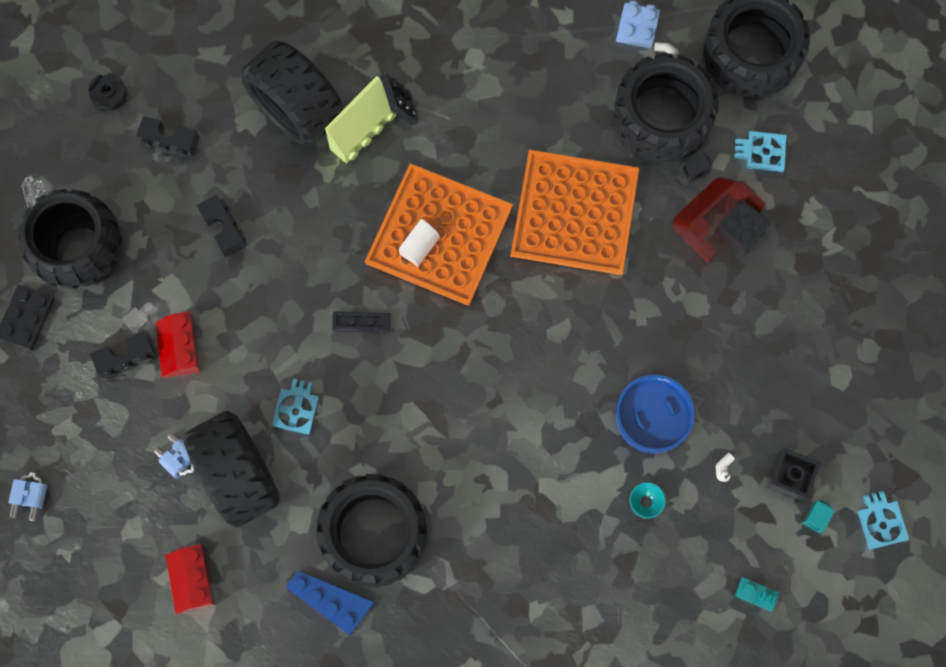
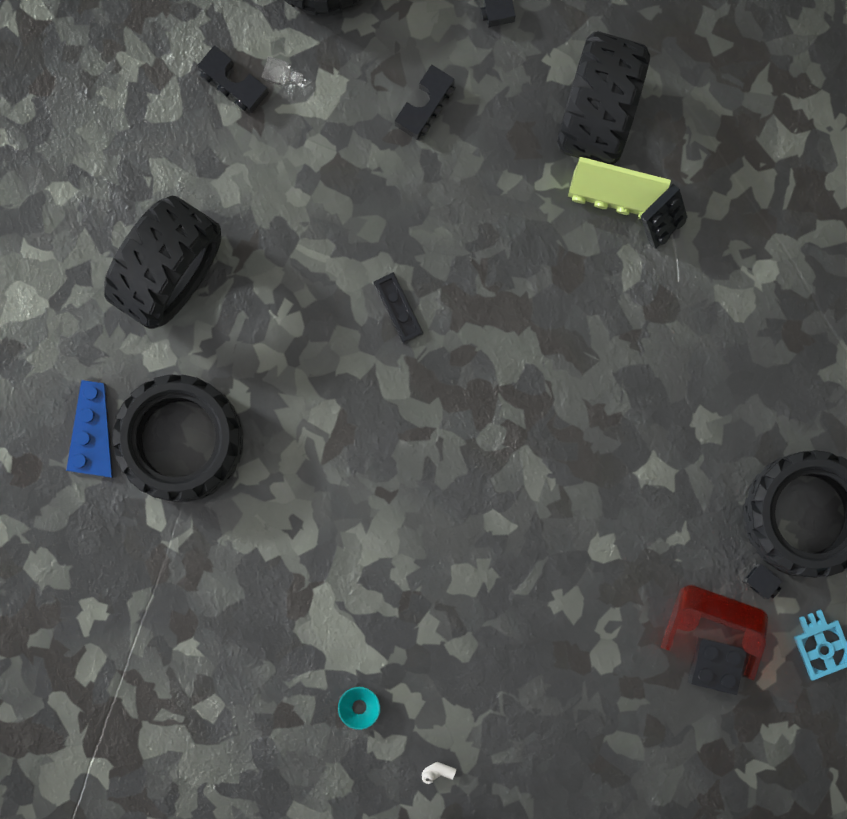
camera: 60 degrees right, 10 degrees up
light blue piece [8,472,48,521] -> none
light blue piece [154,433,195,478] -> none
red slope [155,311,201,378] -> none
red slope [165,544,216,614] -> none
medium azure piece [272,378,319,435] -> none
orange plate [365,163,513,306] -> none
white brick [399,219,440,266] -> none
orange plate [510,150,639,275] -> none
blue brick [615,375,695,454] -> none

